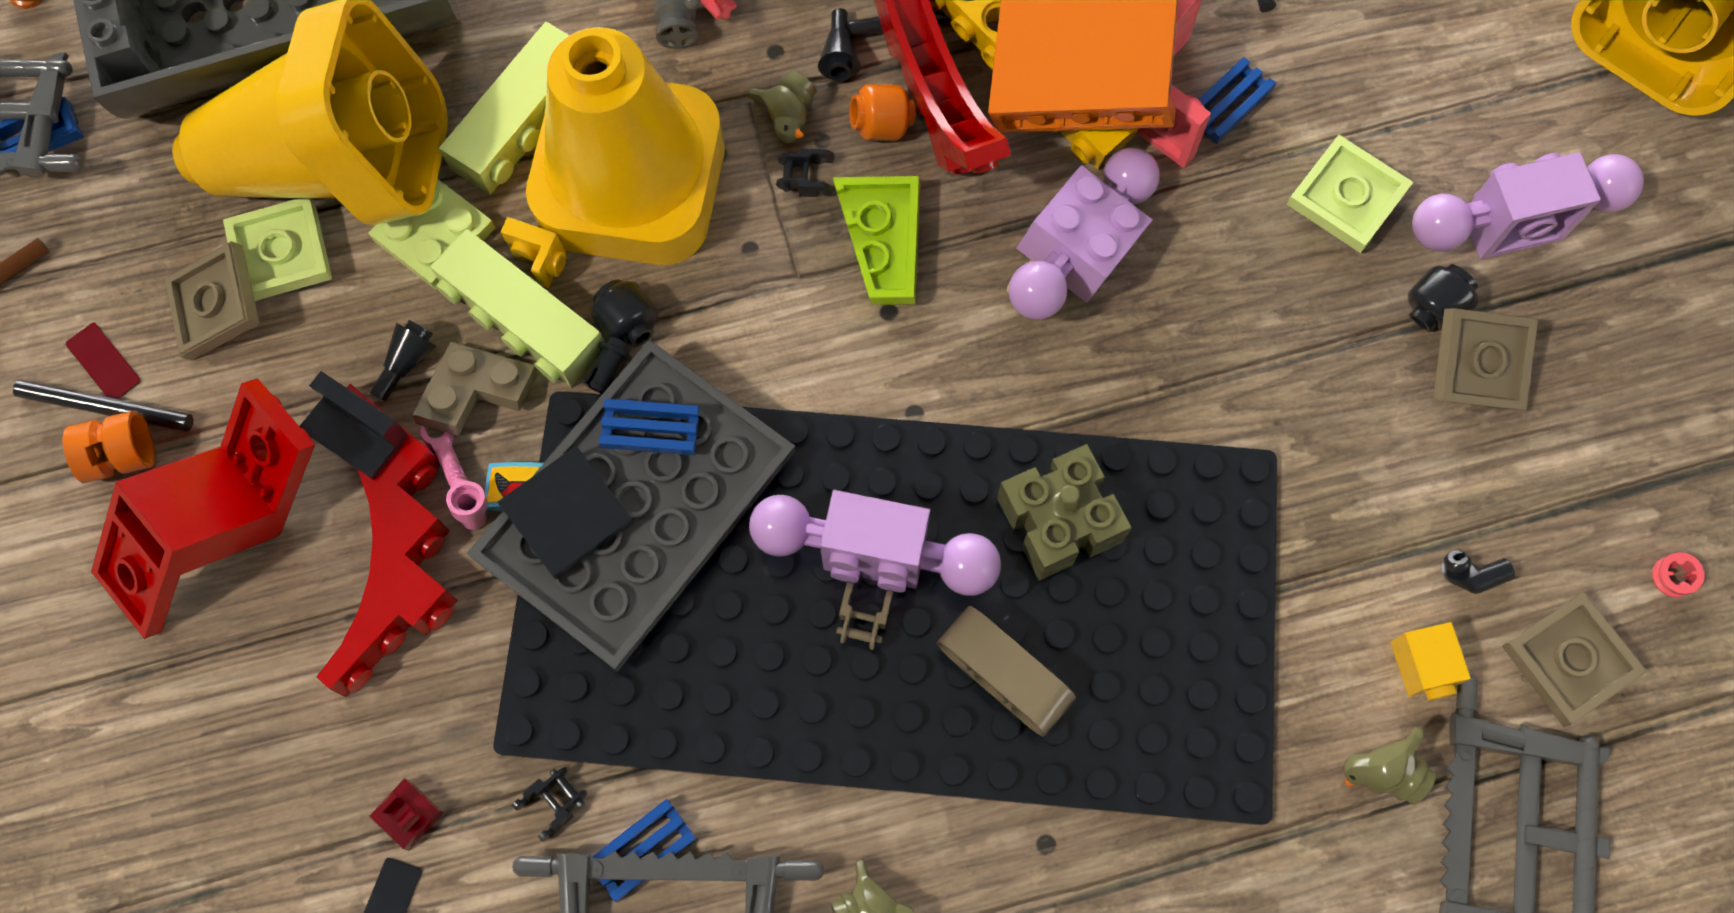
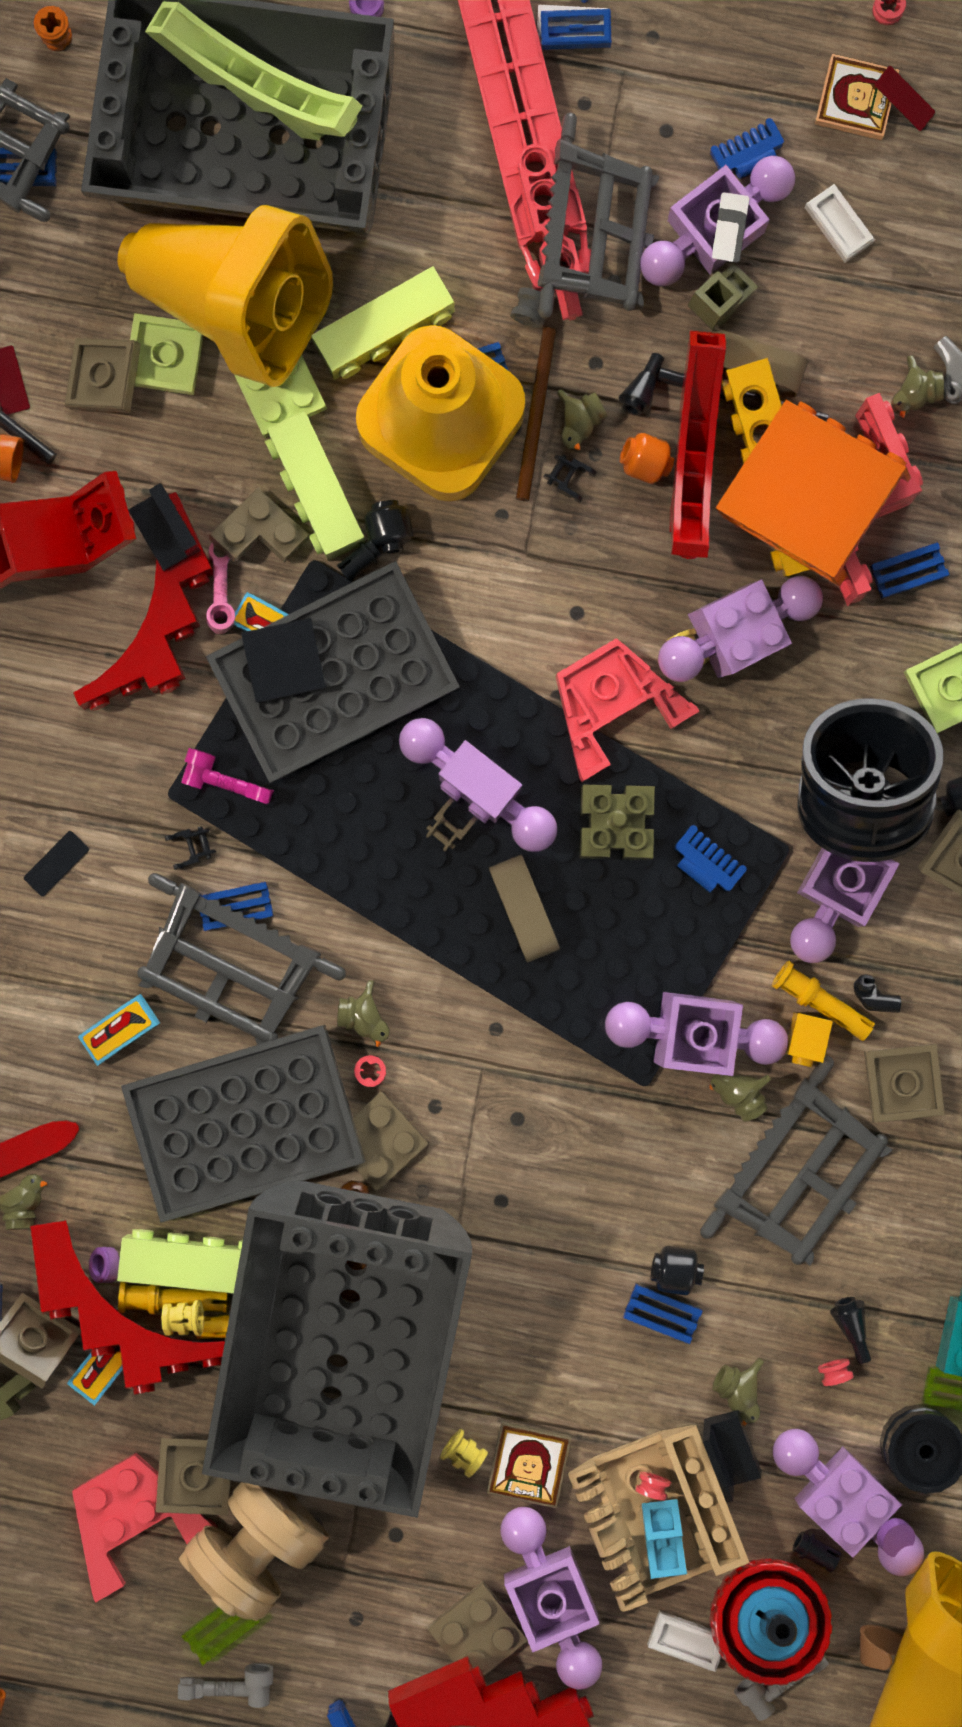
camera: 25 degrees right, 15 degrees up
dark red tile [369,778,444,851] -> none
black cone [370,320,436,402] -> none
yellow bracket [501,217,566,288] -> none
blue tile [599,398,700,455] -> none
lime wing [832,176,921,305] -> none
none -> dark pink brick [181,748,274,804]
none -> reddish brown piece [516,327,557,502]
none -> coral wing [555,638,700,782]
none -> lavender brick [605,992,788,1076]
none -> blue piece [674,825,746,892]
none -> yellow pin [771,960,875,1041]
none -> lavender brick [790,848,899,963]
none -> black wheel [797,698,944,862]

